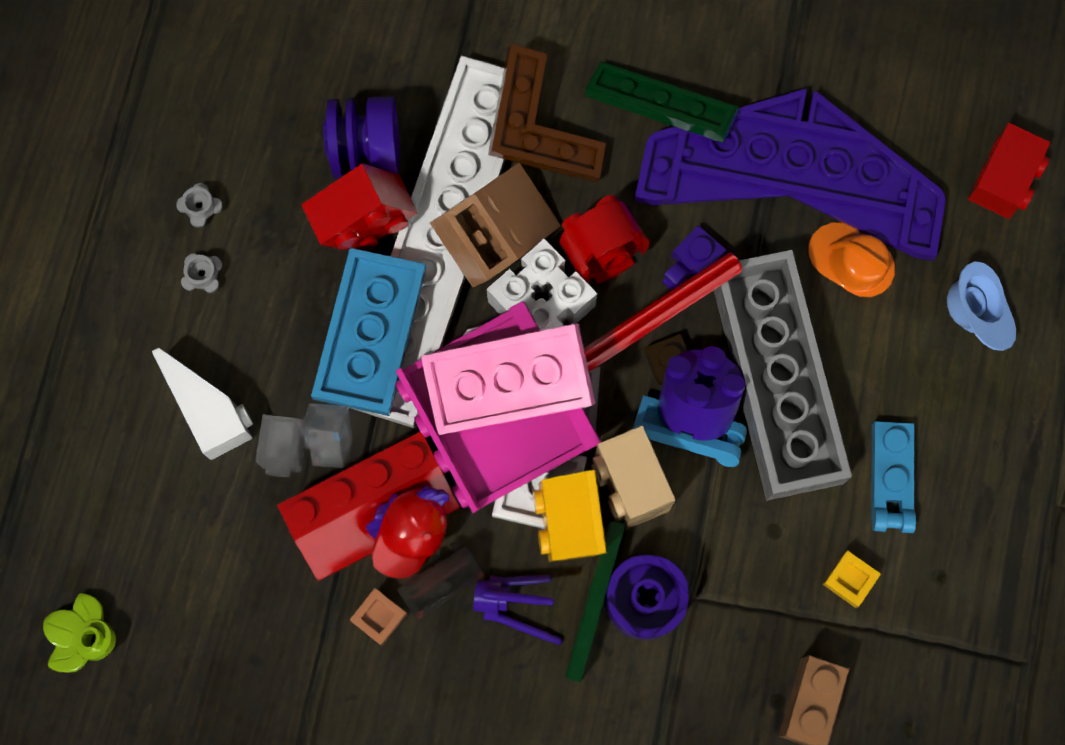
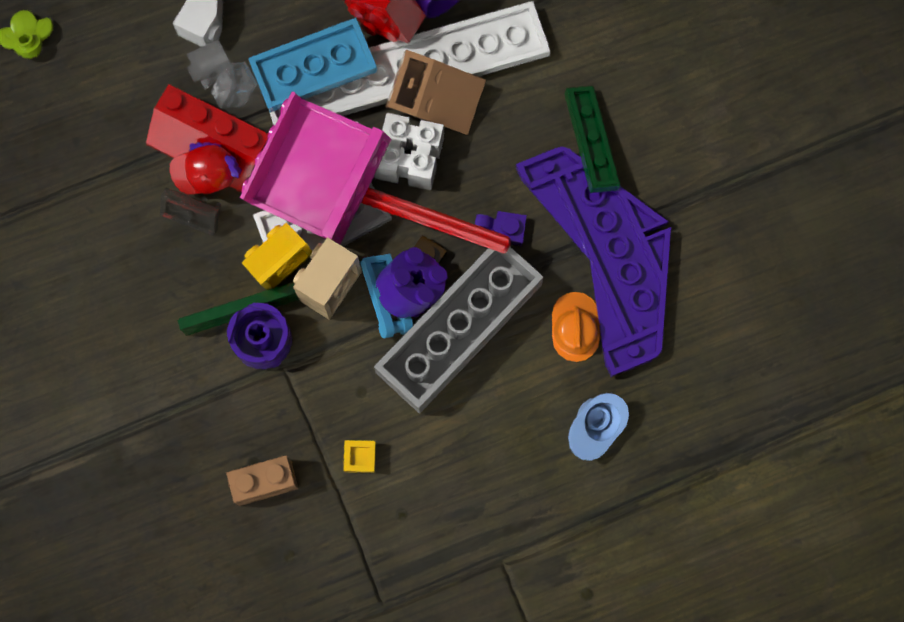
camera: 55 degrees right, 0 degrees up
nougat plate [350,588,407,646] -> none
bright pink plate [421,323,595,435] -> none
dark purple plant [473,575,563,645] -> none
reddish brown plate [488,44,606,182] -> none
red brick [559,195,650,285] -> none
dark azure plate [871,422,916,533] -> none
red brick [967,122,1051,219] -> none

